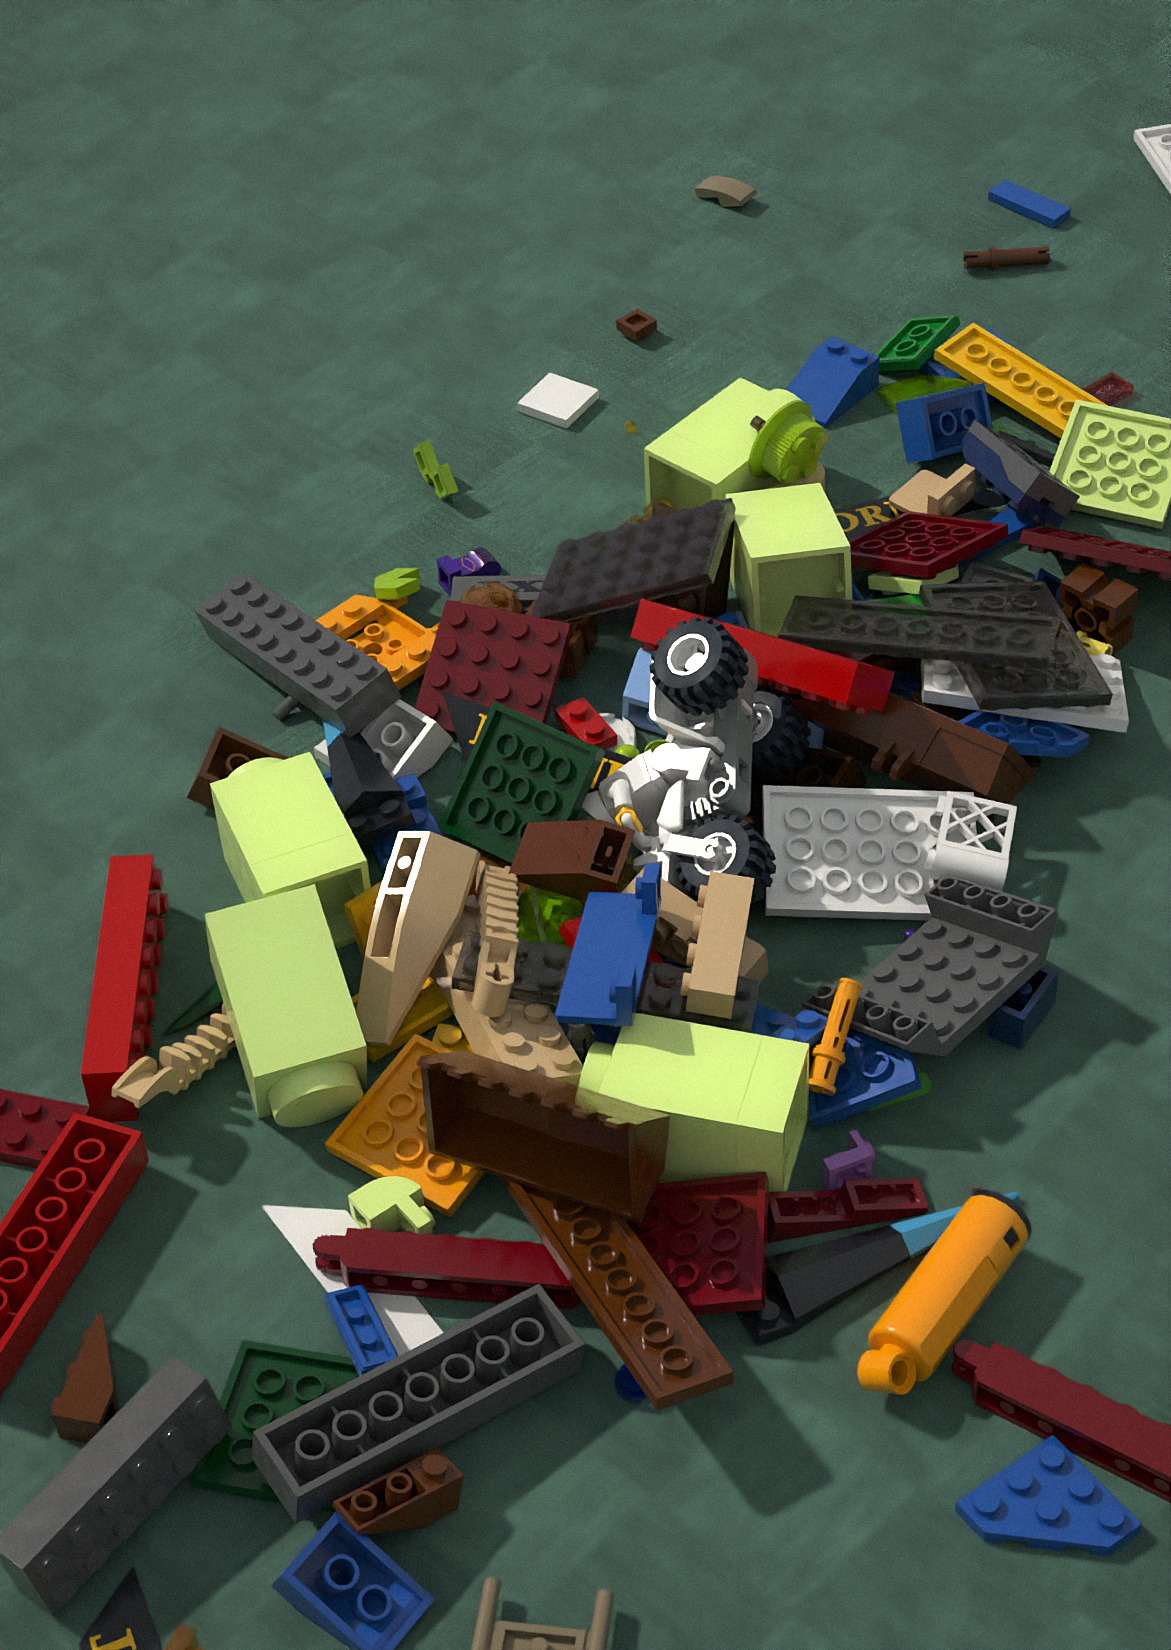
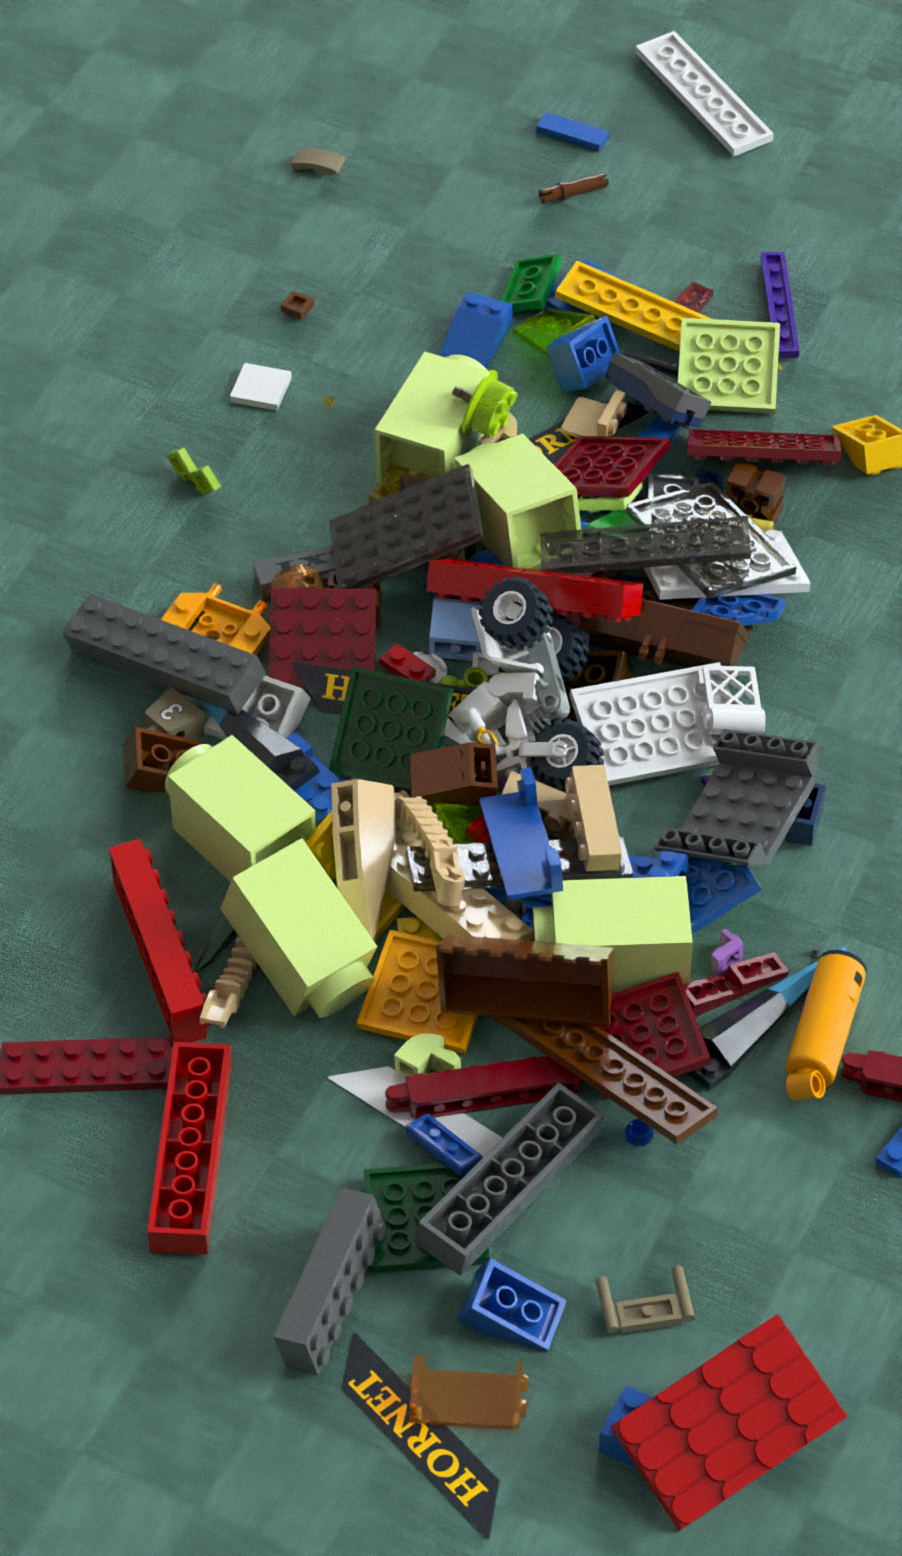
camera: 20 degrees left, 5 degrees up
reddish brown slope [50,1313,120,1443] -> none
reddish brown slope [332,1447,464,1535] -> none
lime tile [374,568,421,600] -> none
dark purple leg [437,547,501,597] -> none
light orange pin [809,978,863,1096] -> none
none -> dark tan torso [144,687,206,739]

